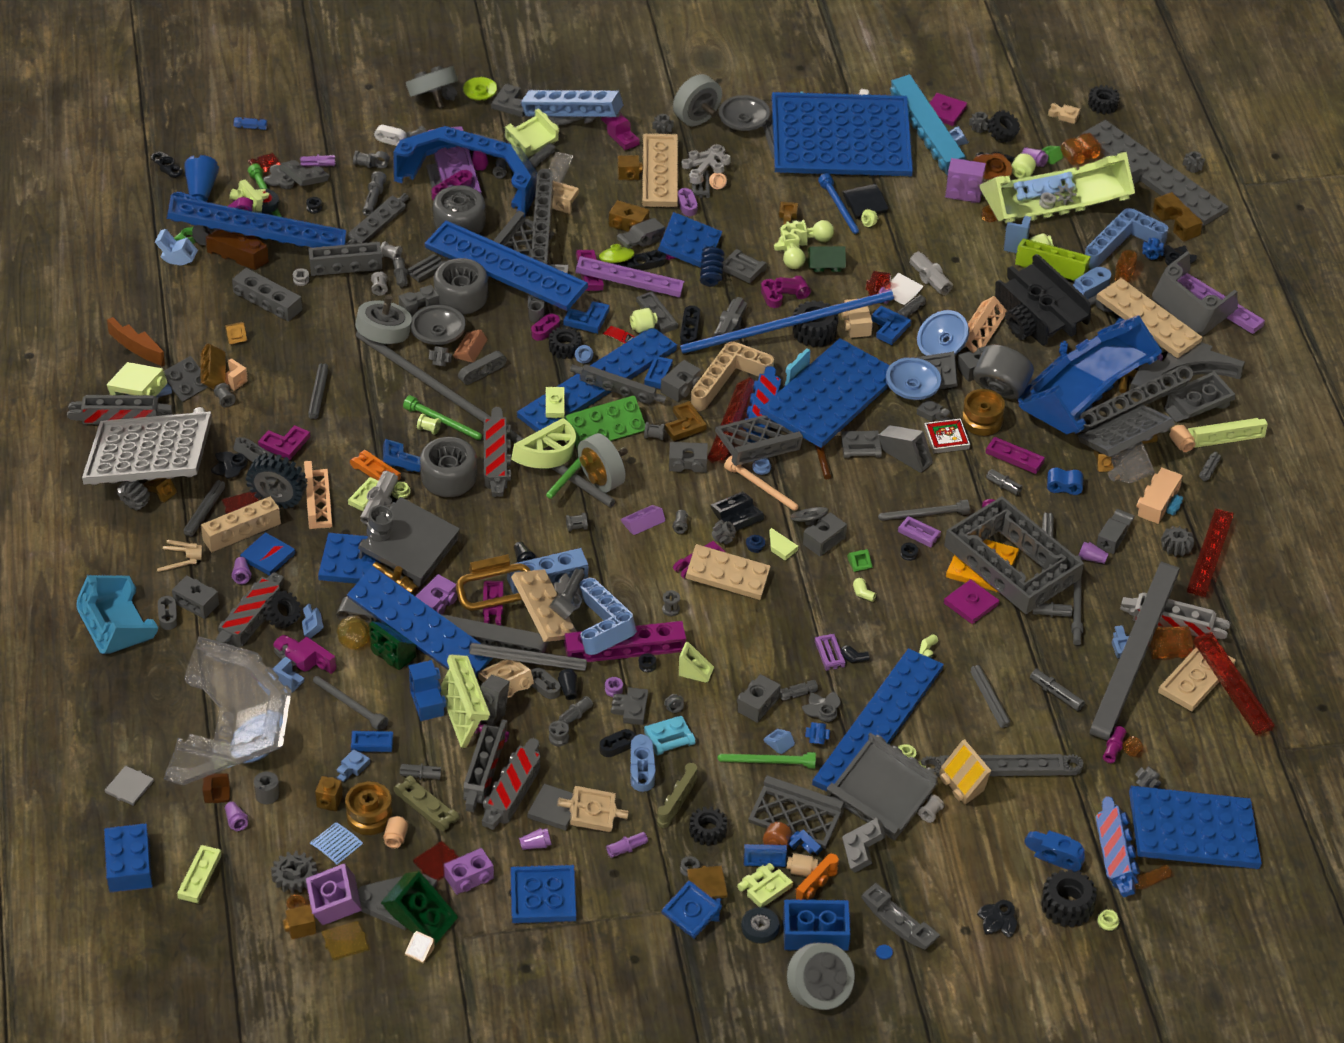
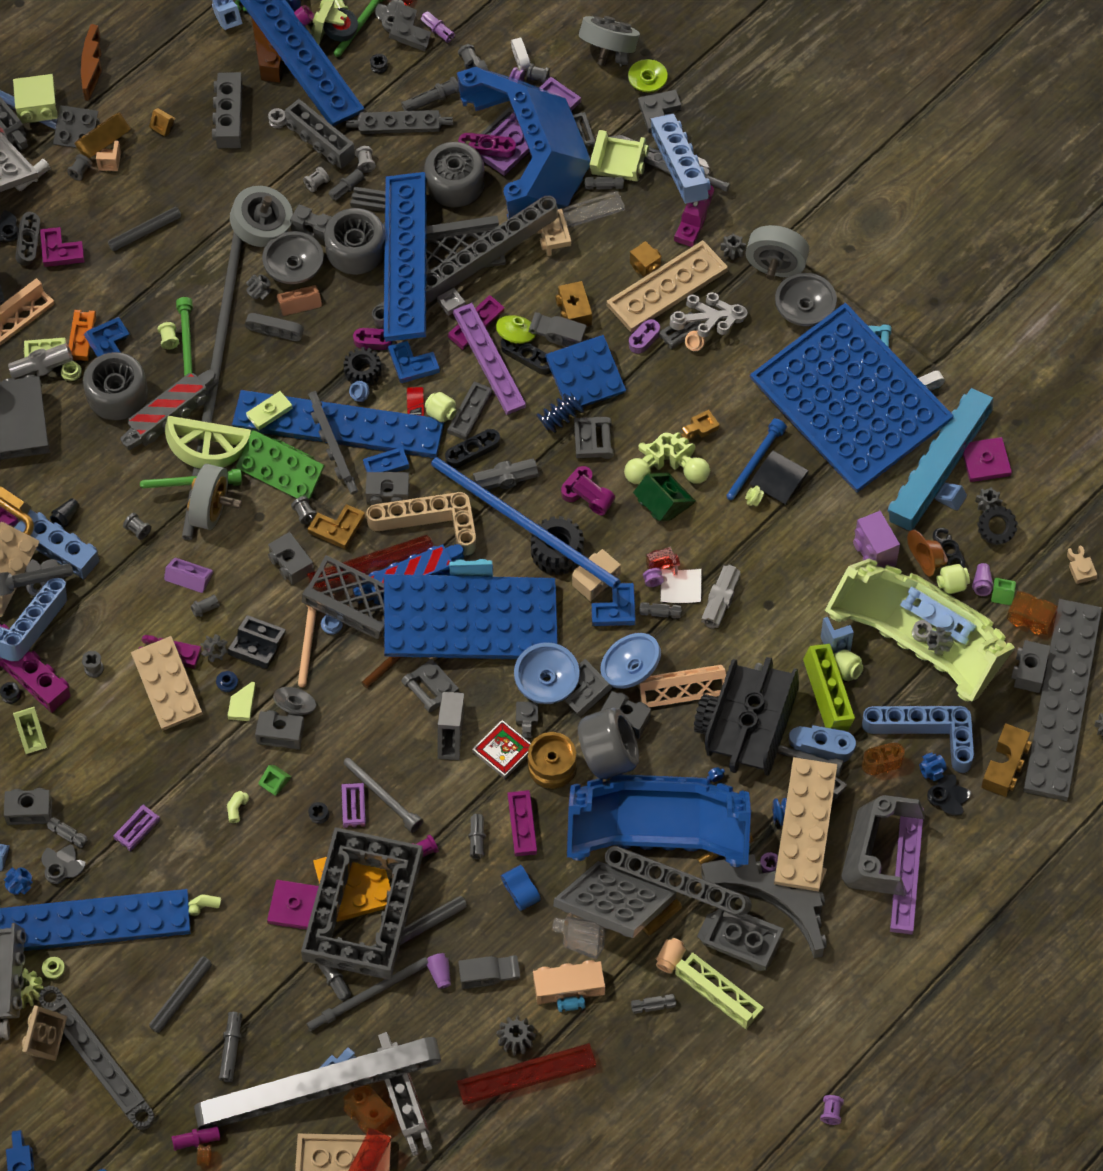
camera: 55 degrees right, 15 degrees up
black arm [841,645,869,663] -> none

